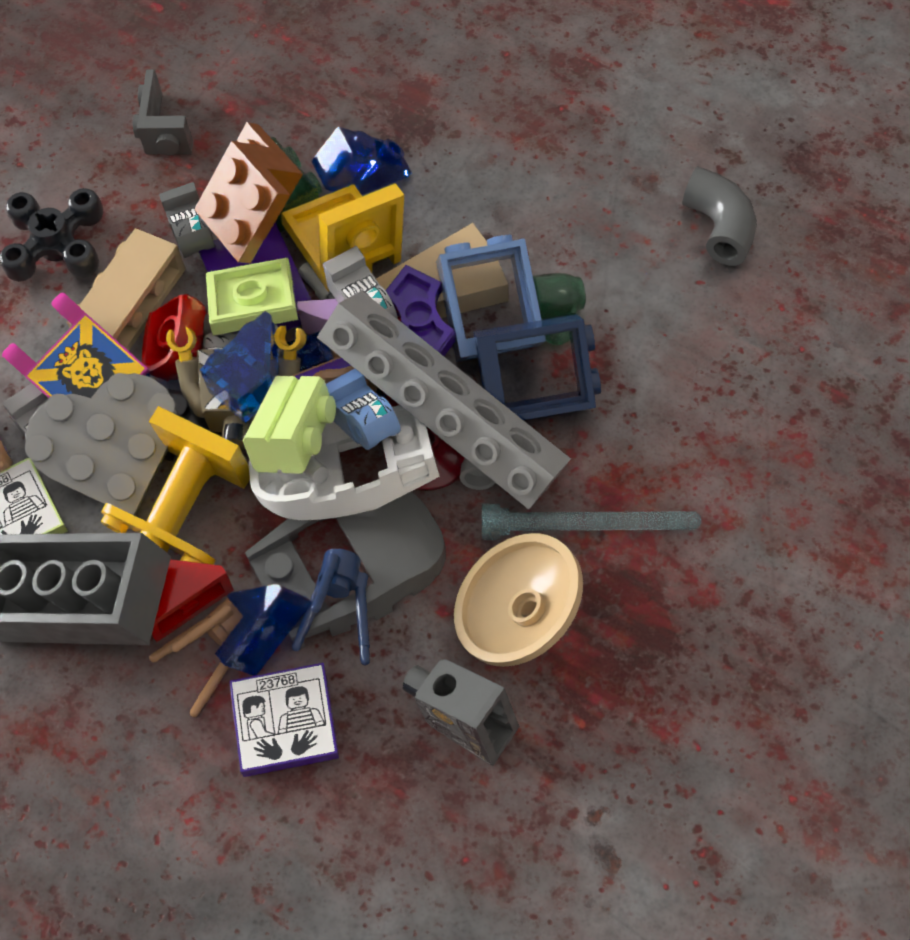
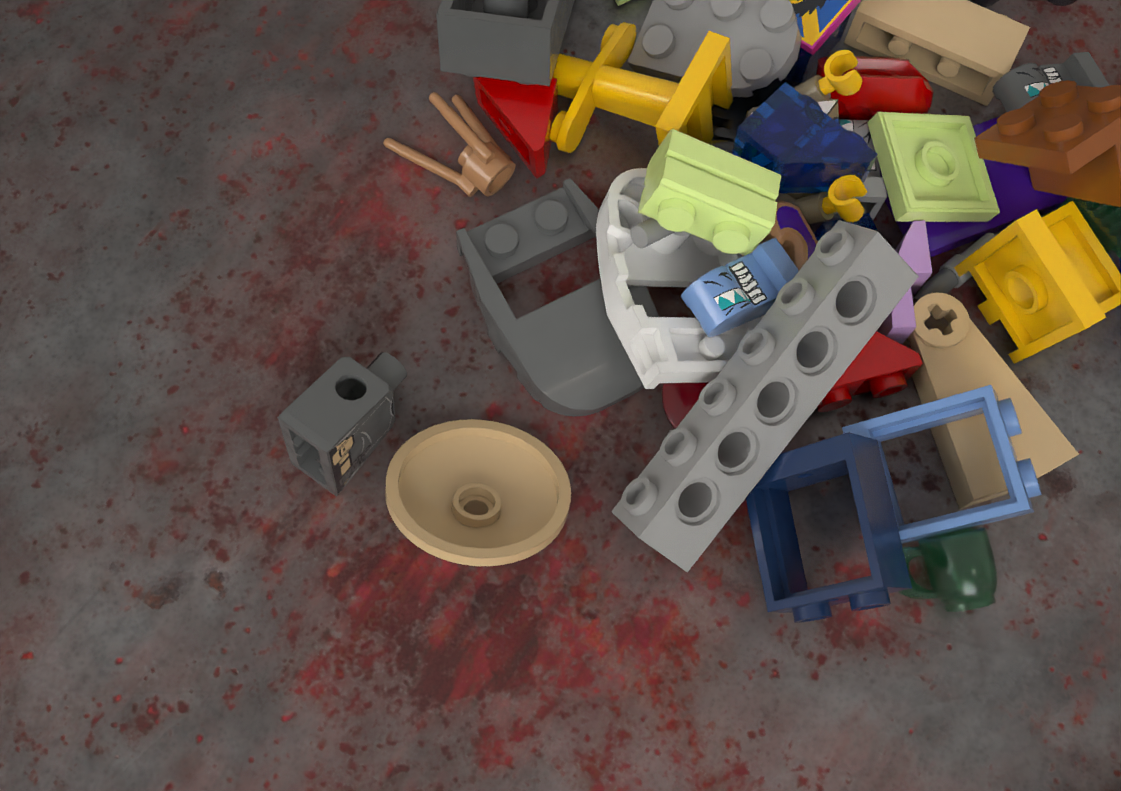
camera: 85 degrees right, 10 degrees up
clear blue slope [215,584,312,676] -> none
tile [229,663,339,777] -> none
dark blue plant [292,549,370,666] -> none
light grey leg [323,246,397,318] -> none
dark purple tile [385,265,456,356] -> none
clear light blue piece [482,503,702,540] -> none

